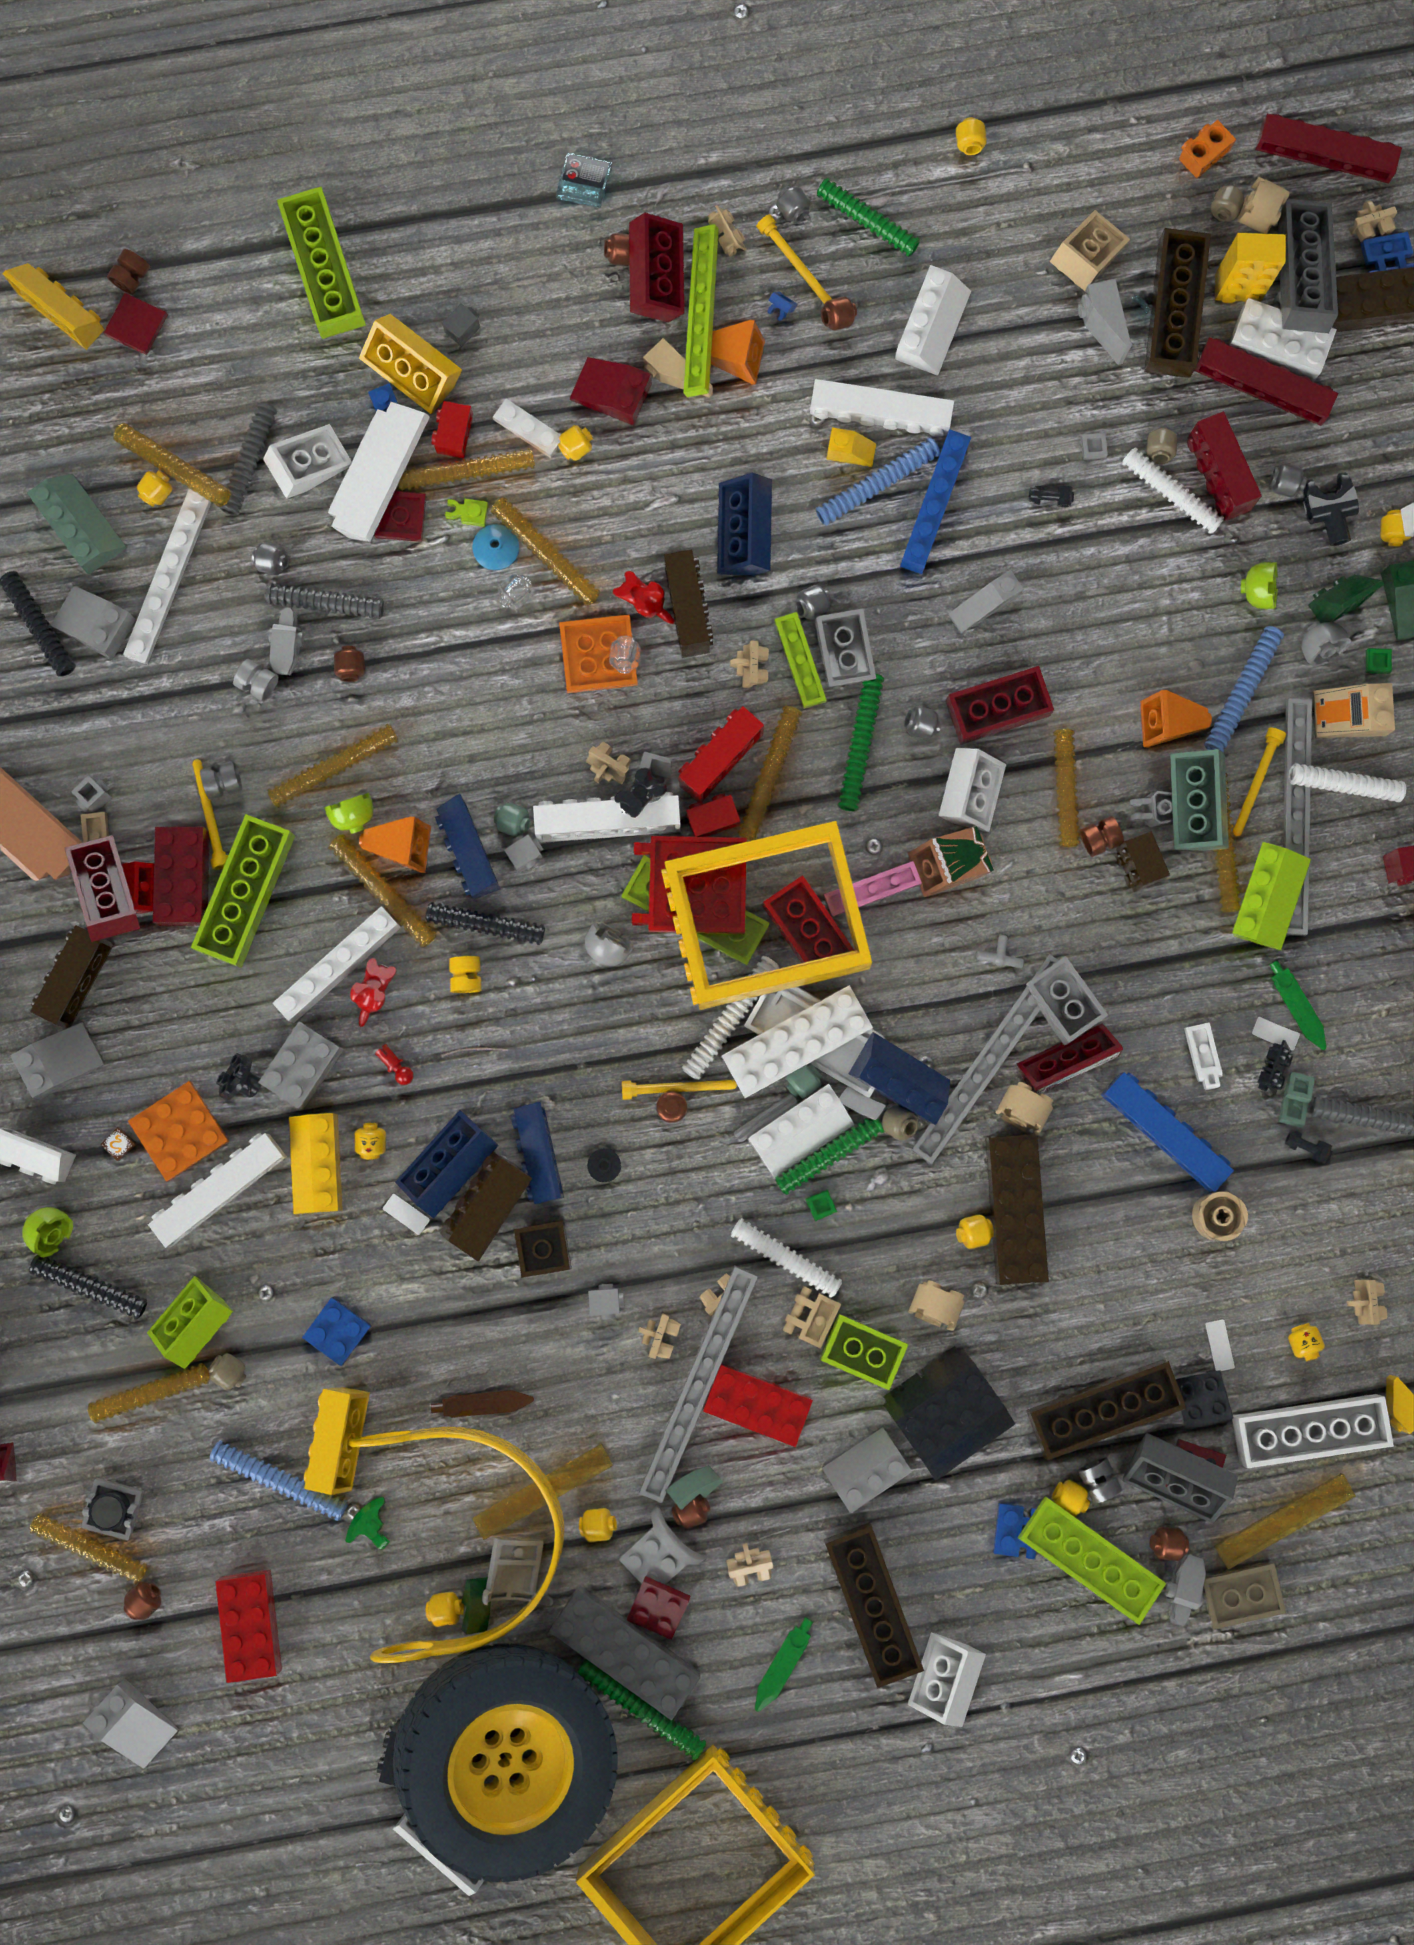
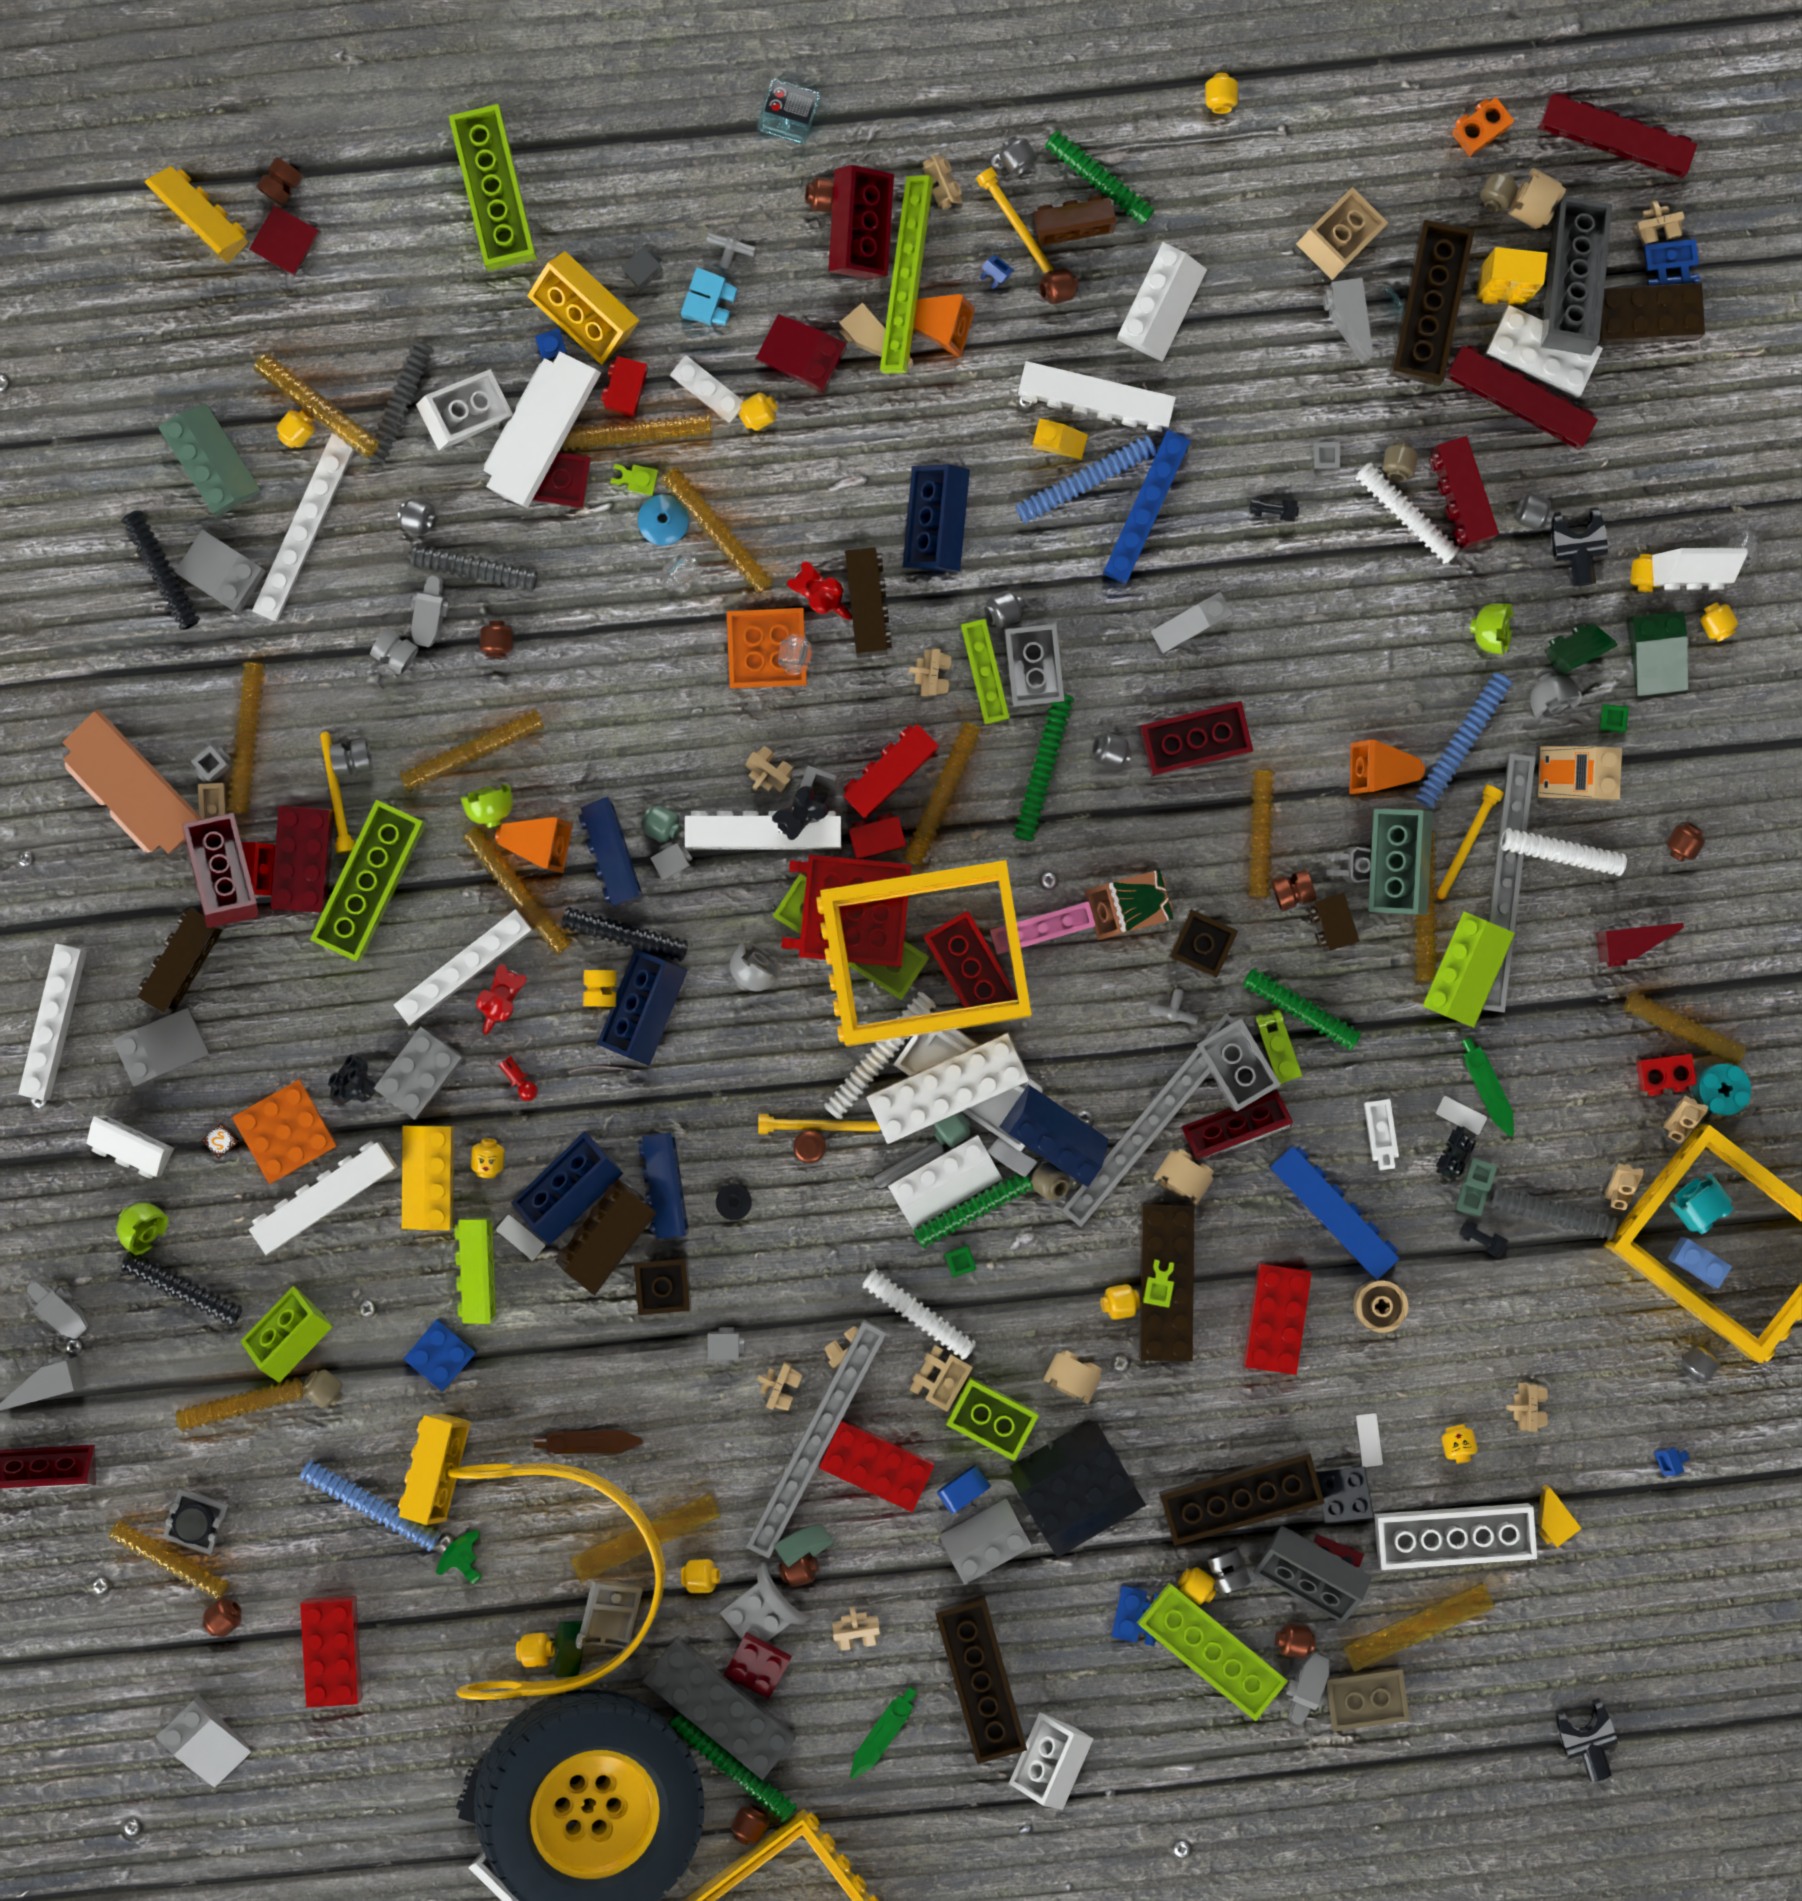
camera: 10 degrees right, 5 degrees up
white slope [939,748,1006,832] -> none
none -> clear yellow piece [226,662,266,814]
none -> lime slope [454,1217,496,1324]
none -> dark blue slope [597,949,688,1066]
none -> medium azure hips [681,267,738,327]
none -> light grey piece [706,233,757,270]
none -> copper head [731,1804,769,1845]
none -> blue beam [936,1465,991,1514]
none -> reddish brown slope [1033,195,1116,247]
none -> lime plate [1143,1259,1174,1307]
none -> dark brown brick [1168,909,1238,978]
none -> green piece [1243,967,1361,1051]
none -> red brick [1243,1263,1312,1375]
none -> lime plate [1254,1008,1302,1084]

